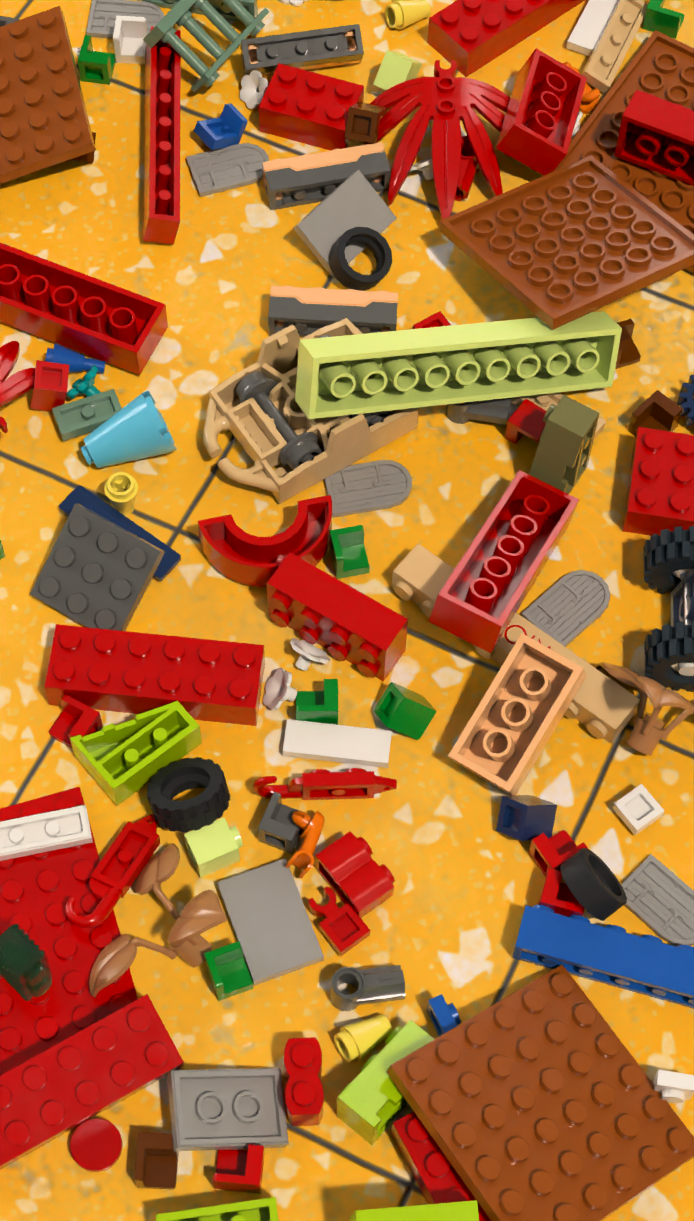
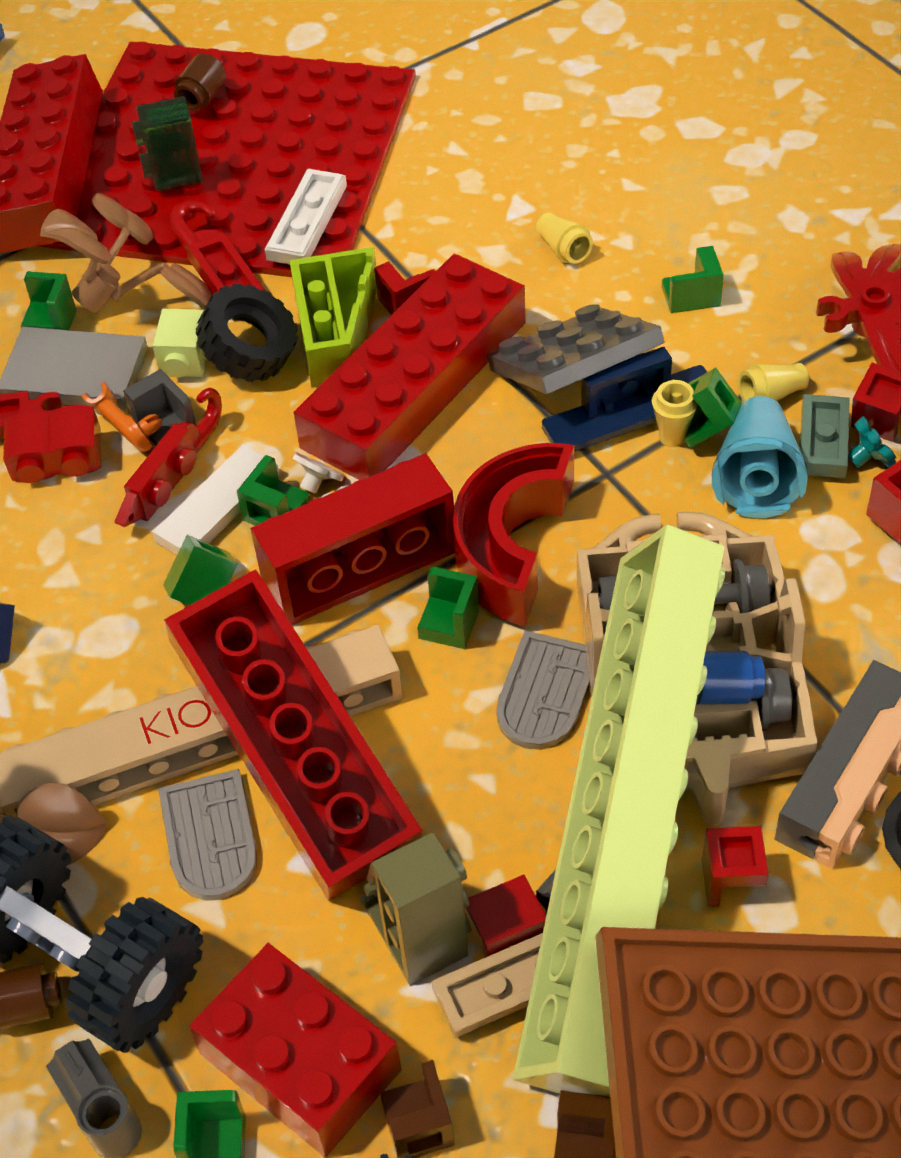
camera: 125 degrees right, 10 degrees down
light nougat brick [448,633,587,796] -> none
none -> green panel [684,368,742,447]
none -> light yellow cone [738,363,809,401]

